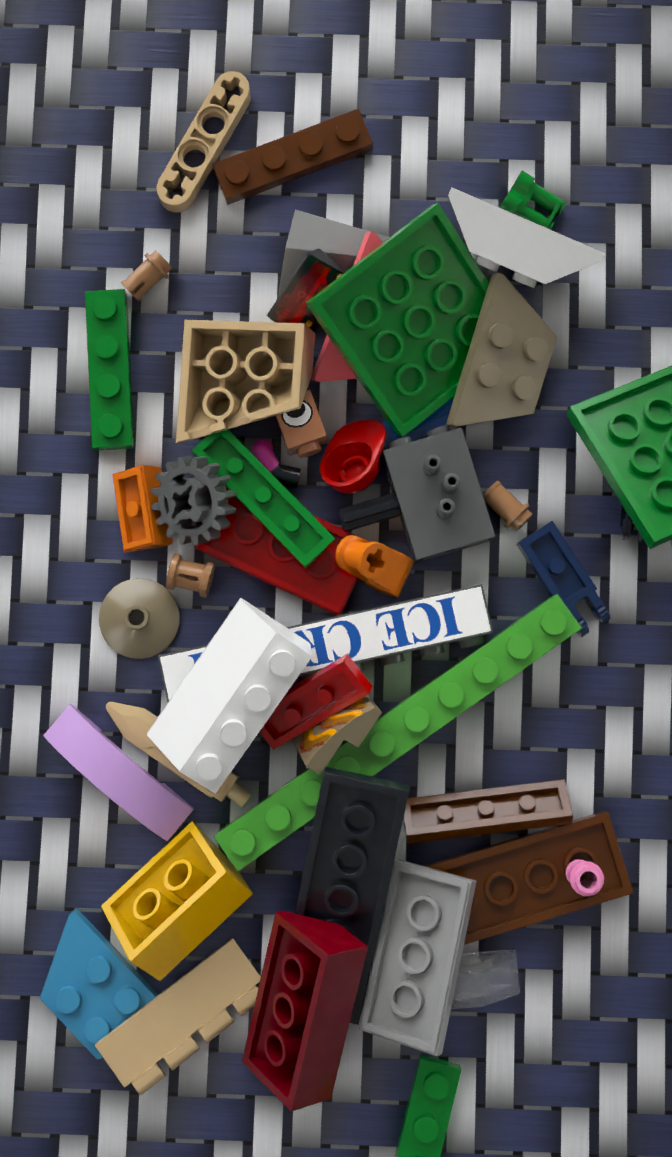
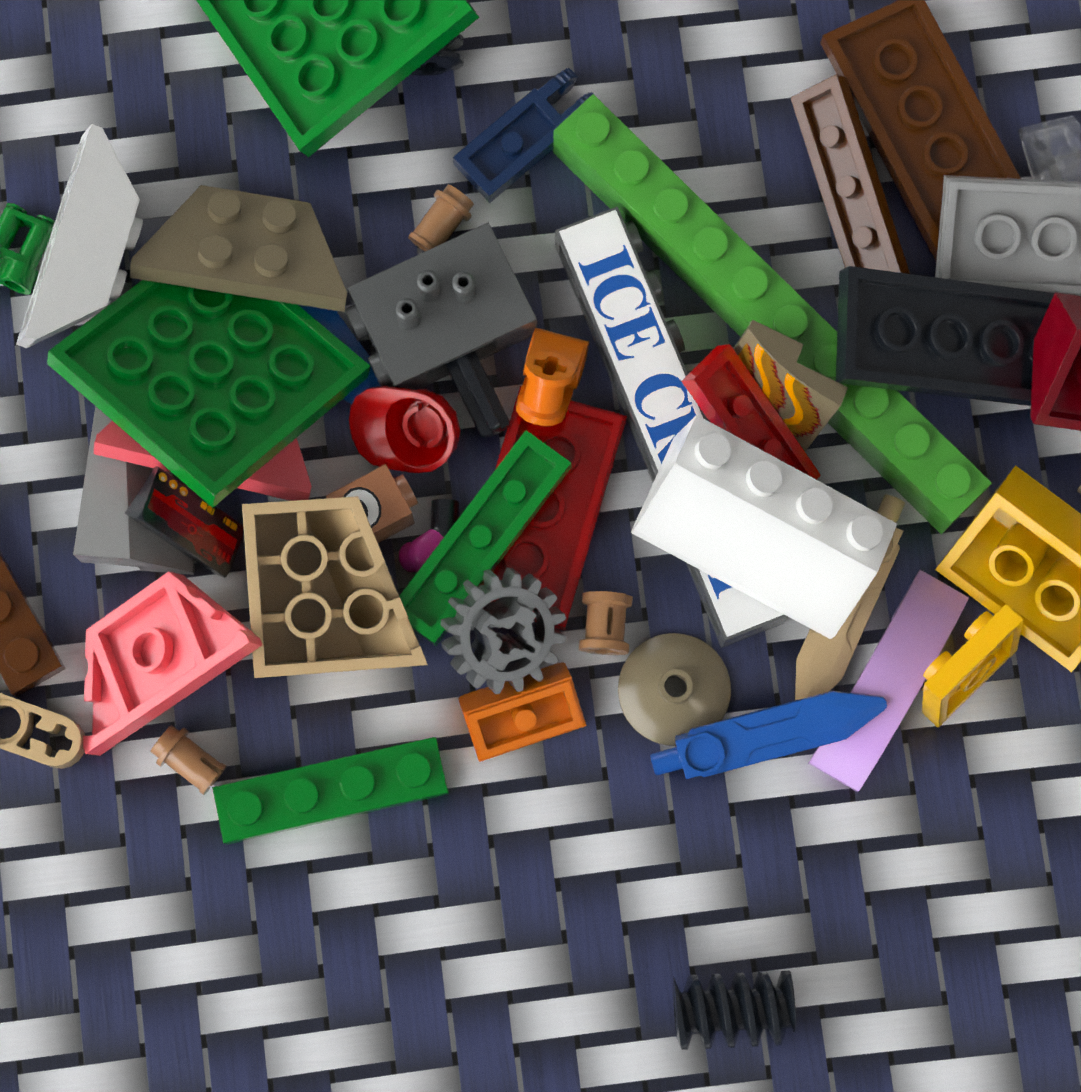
camera: 100 degrees left, 5 degrees down
bright pink pin [566,859,604,896] -> none
none -> coral wing [83,571,262,756]
none -> blue piece [650,691,887,779]
none -> yellow plate [922,604,1024,728]

